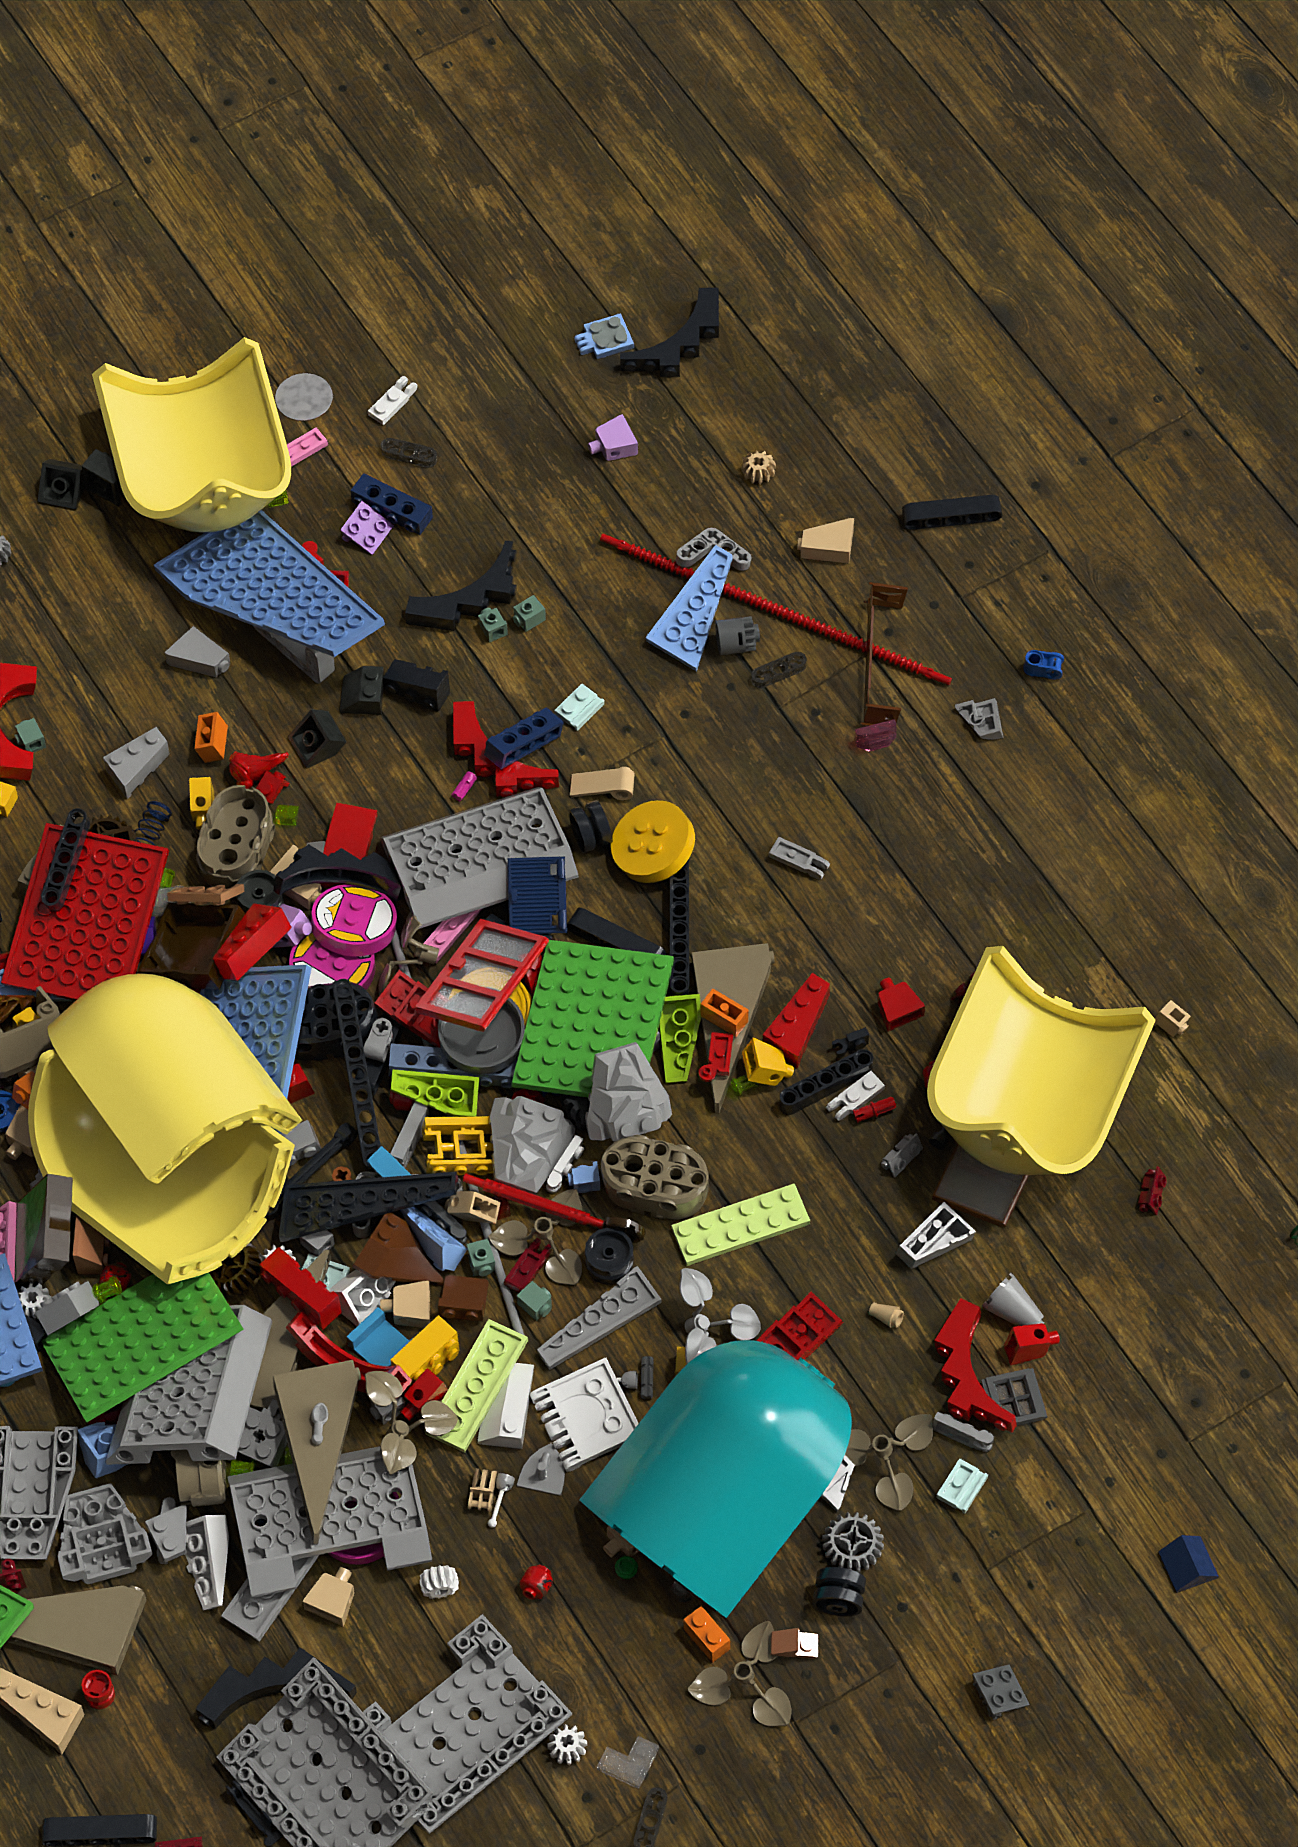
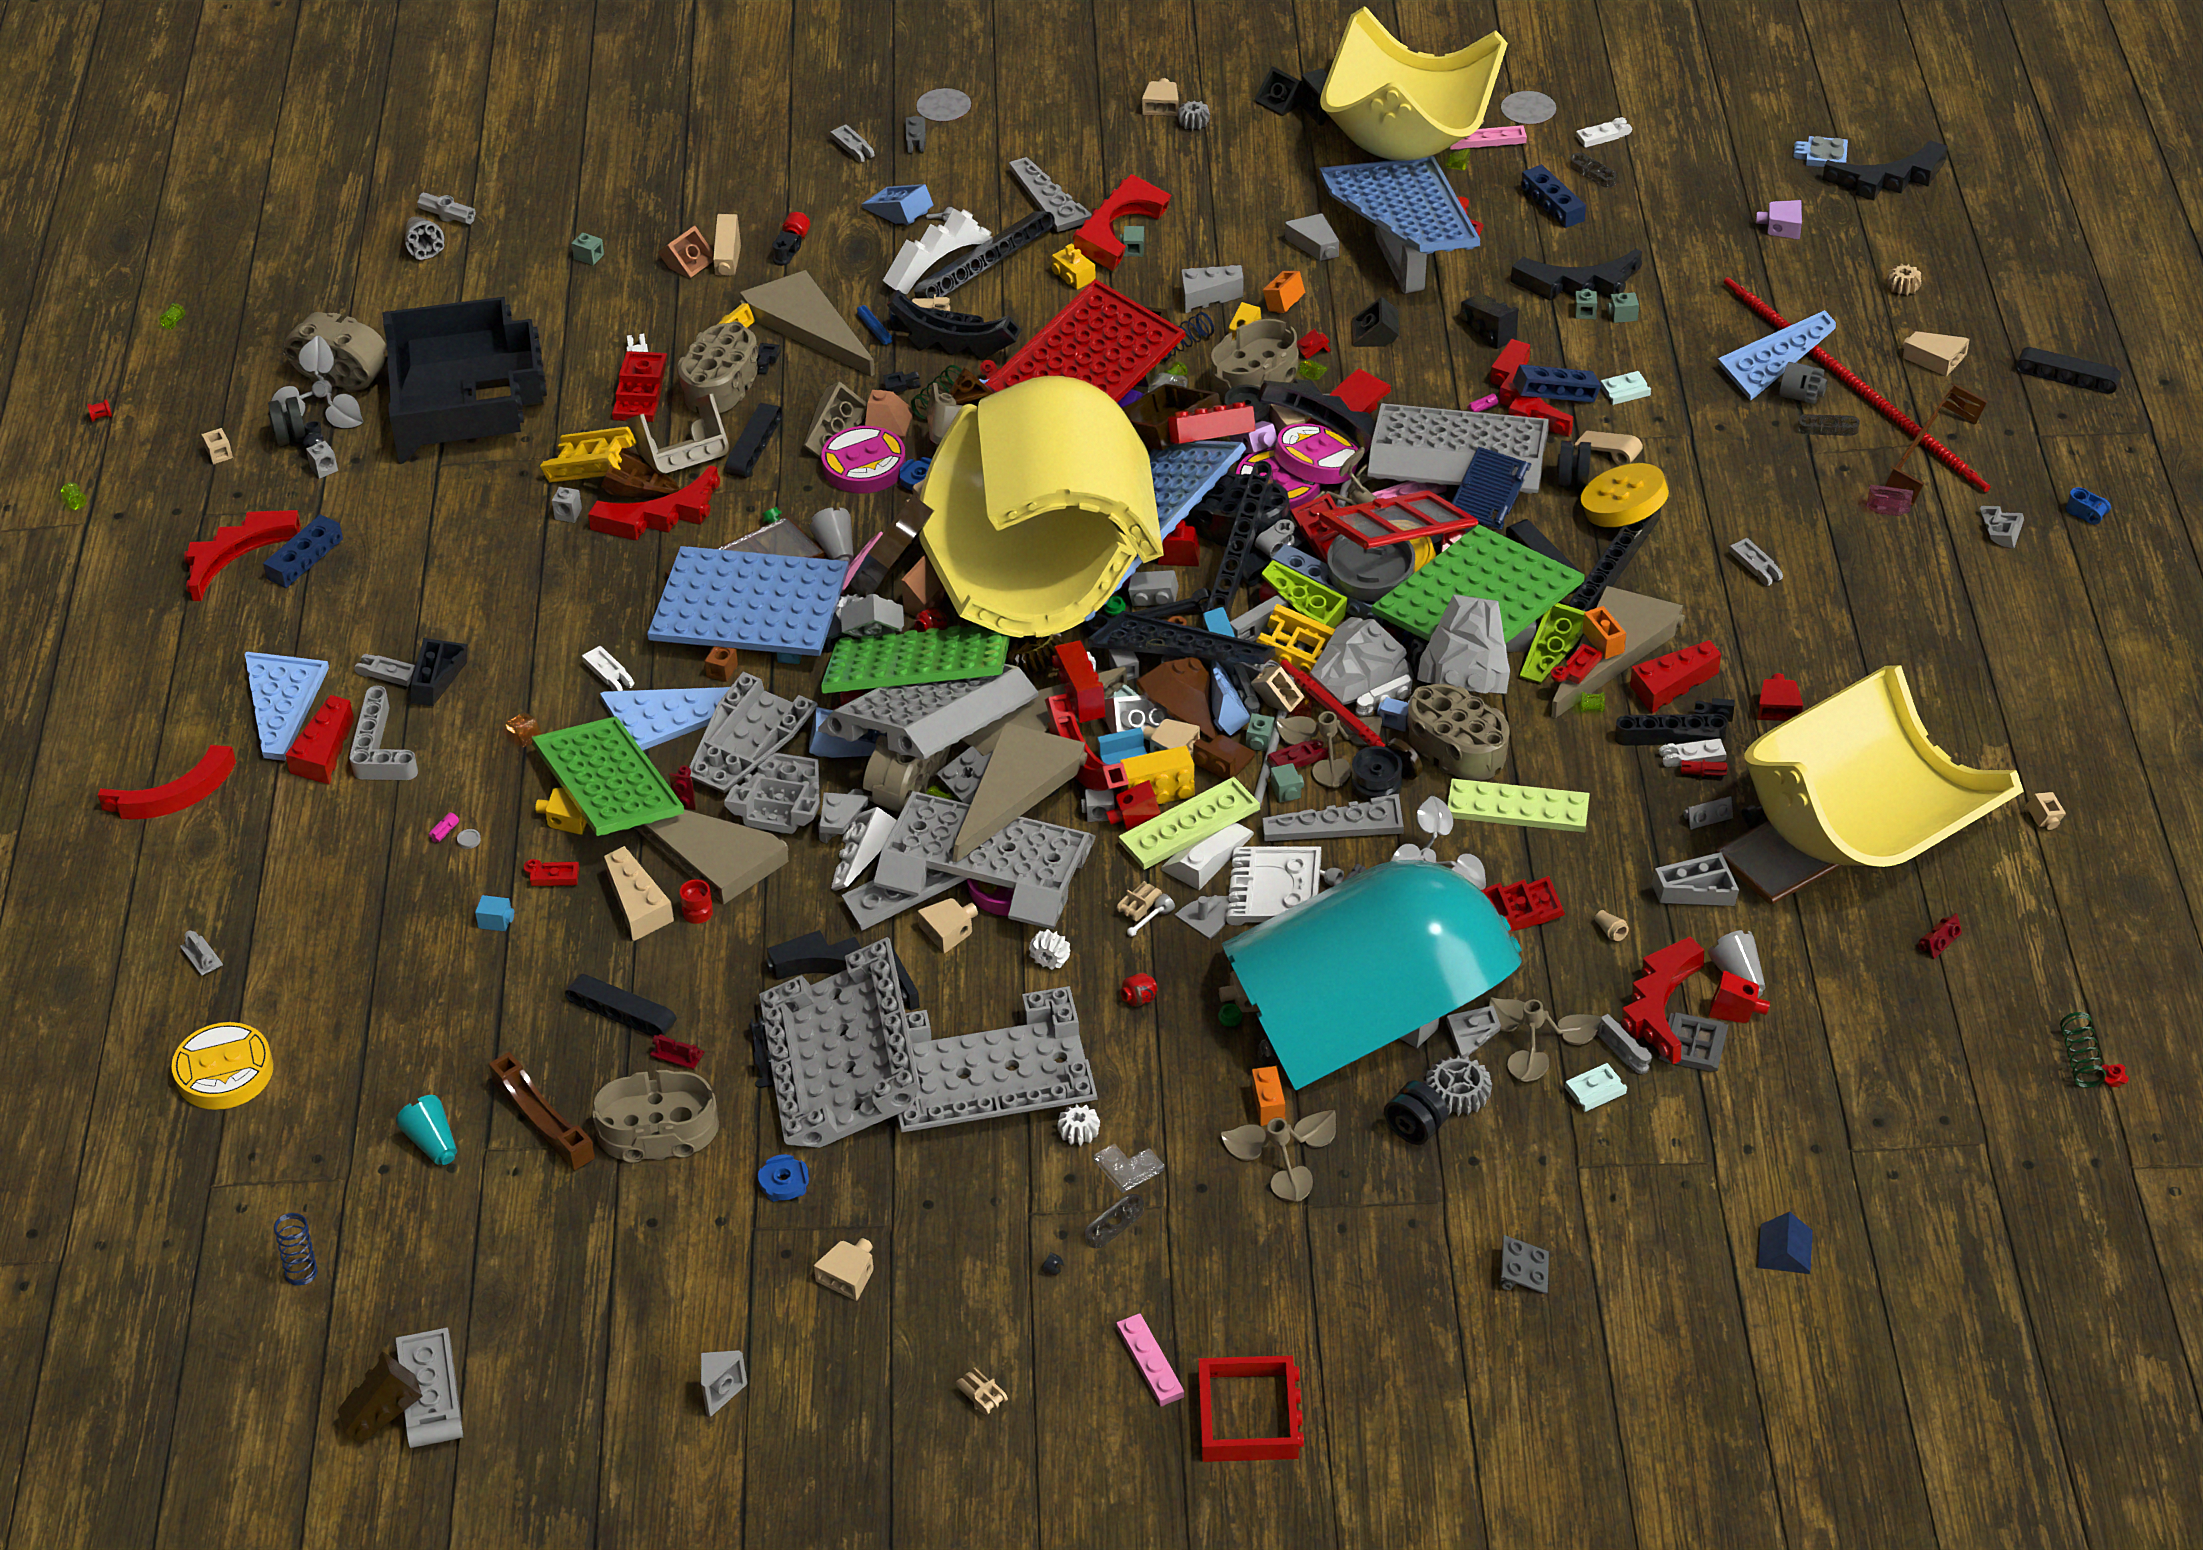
camera: 30 degrees right, 15 degrees down
black beam [41,808,90,912] -> none
clear neon green bush [93,1276,122,1303] -> none
medium nougat wing [167,884,244,905] -> none
red hair [229,751,289,789] -> none
light grey piece [311,1403,328,1445] -> none
hinge [340,501,394,555] -> none
pearl dark grey slope [340,666,384,715] -> none
dark tan plant [365,1371,458,1475] -> none
light grey beam [676,528,752,570] -> none
yellow torso [742,1038,794,1086] -> none
nougat slope [771,1628,818,1659] -> none

